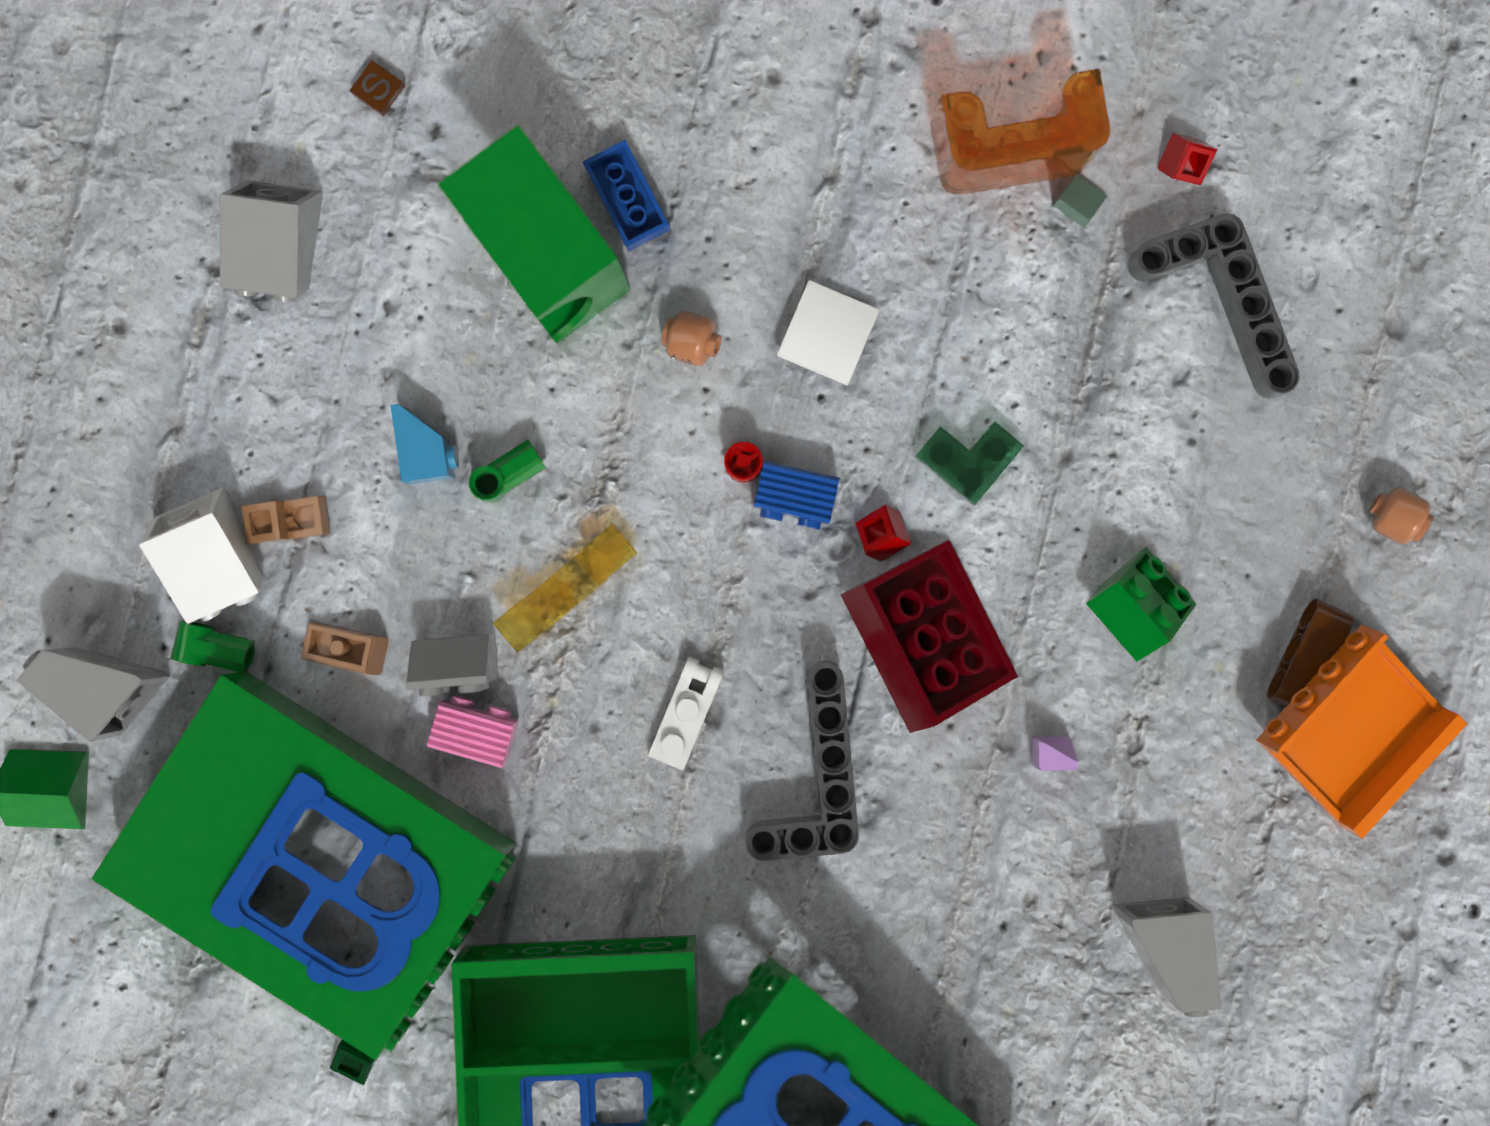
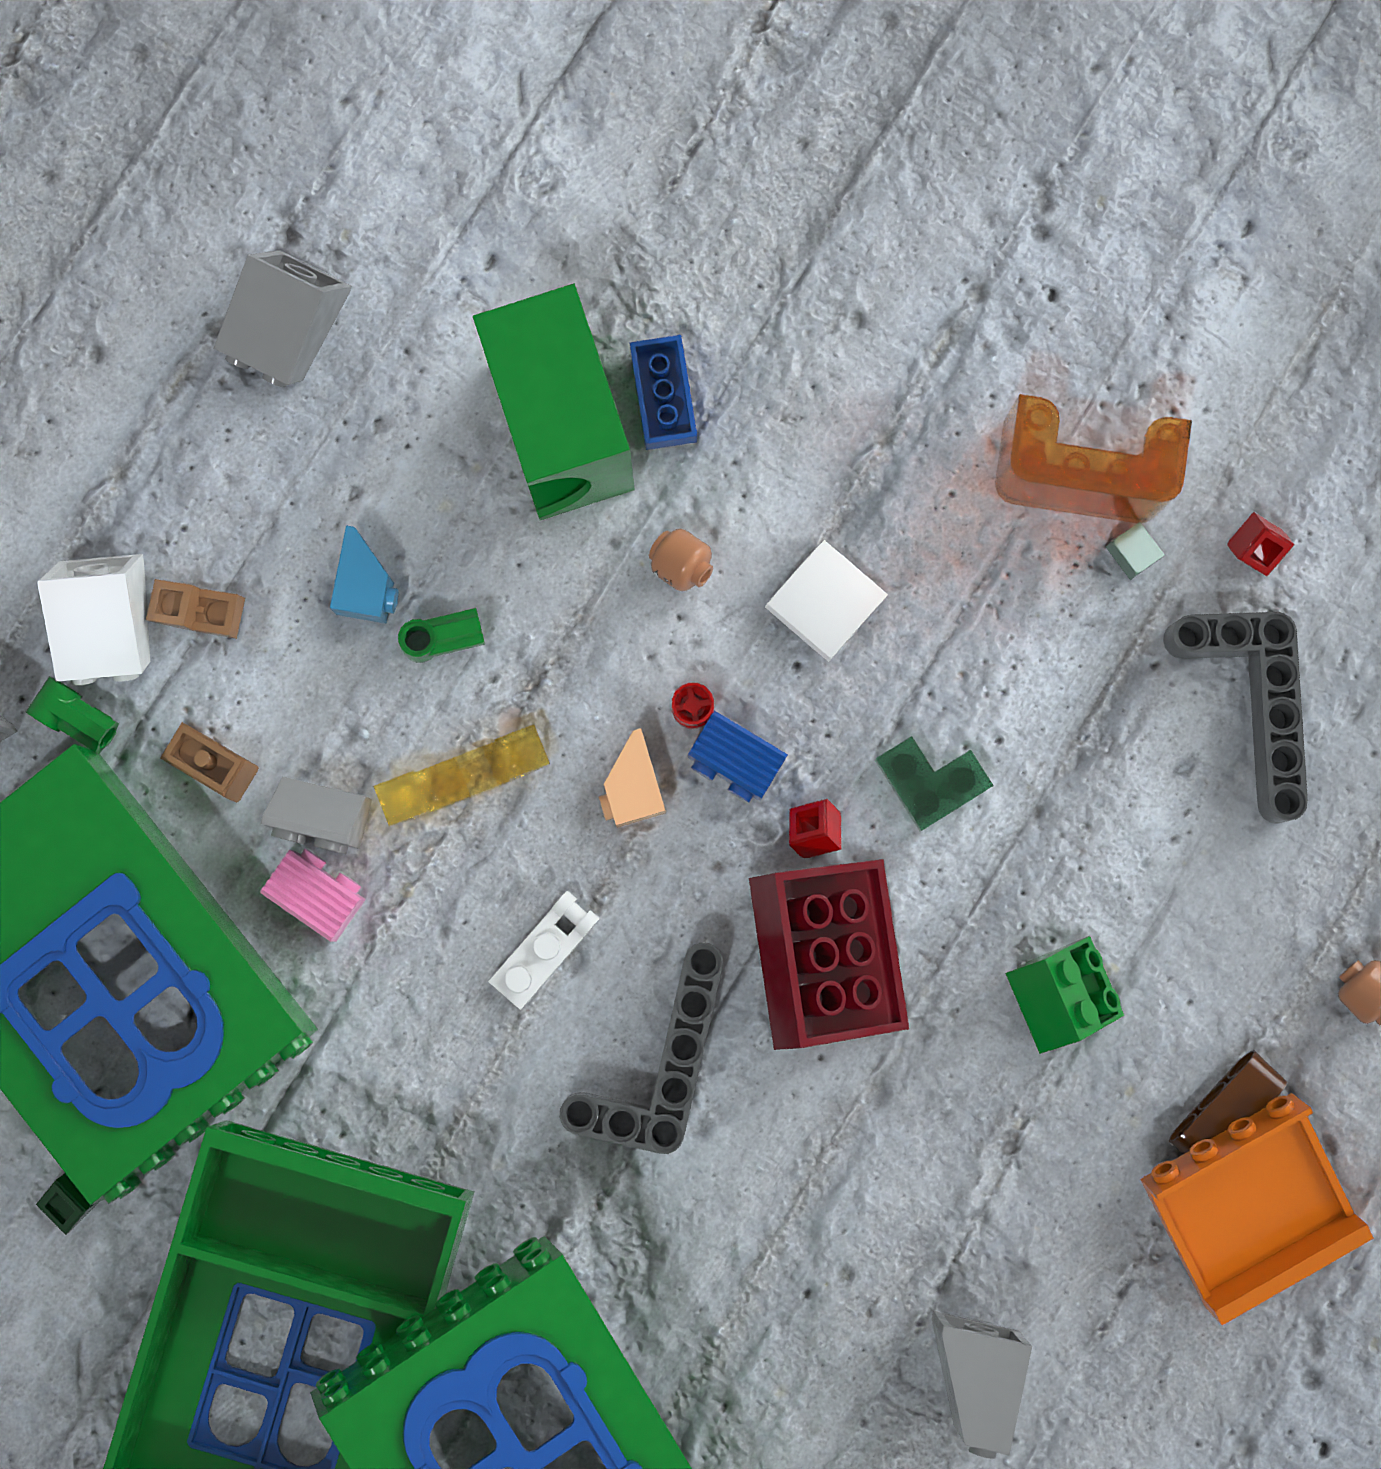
camera: 15 degrees right, 5 degrees down
reddish brown tile [350,60,405,117] -> none
lavender slope [1032,736,1078,771] -> none
none -> light nougat slope [599,728,666,828]

